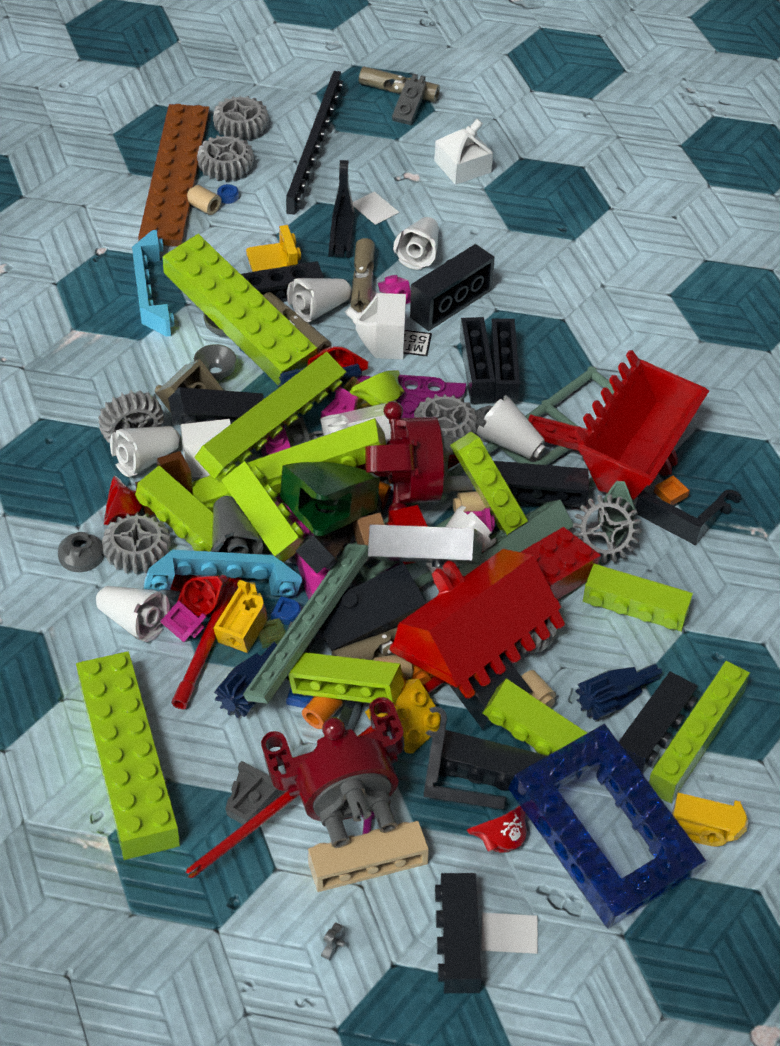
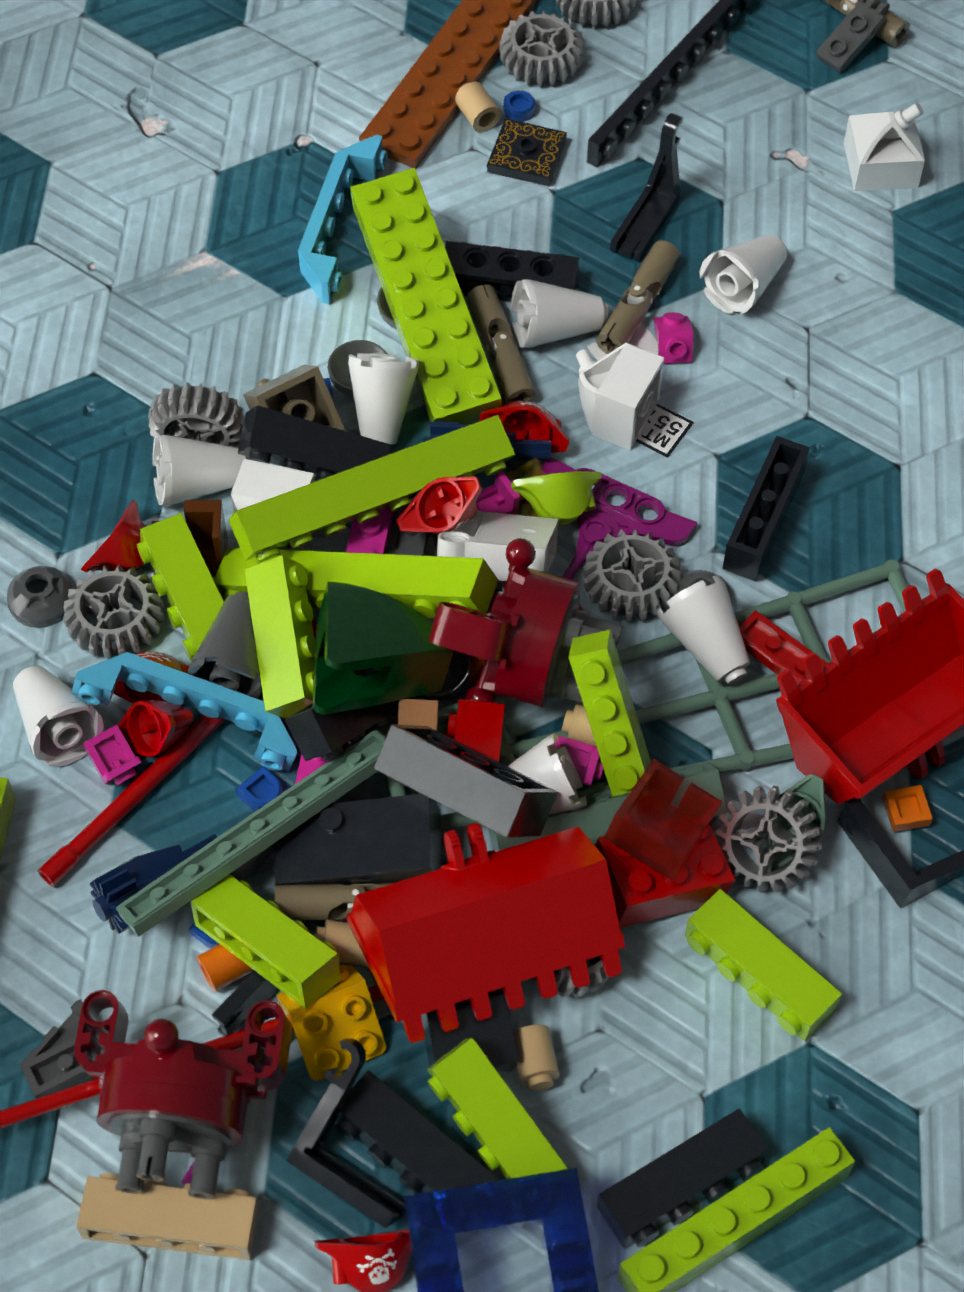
camera: 25 degrees right, 10 degrees up
yellow piece [213,580,268,653] -> none
yellow bracket [246,225,301,272] -> none
clear yellow tile [258,618,286,649] -> none
white sticker [353,192,400,225] -> none
black brick [410,244,495,331] -> none
black brick [460,317,495,403] -> none
black brick [494,461,589,507] -> none
dark blue piece [575,663,662,720] -> none
none -> white cone [348,353,419,444]
none -> red hat [397,477,482,534]
none -> black plate [487,118,567,186]
none -> clear red piece [604,759,722,881]

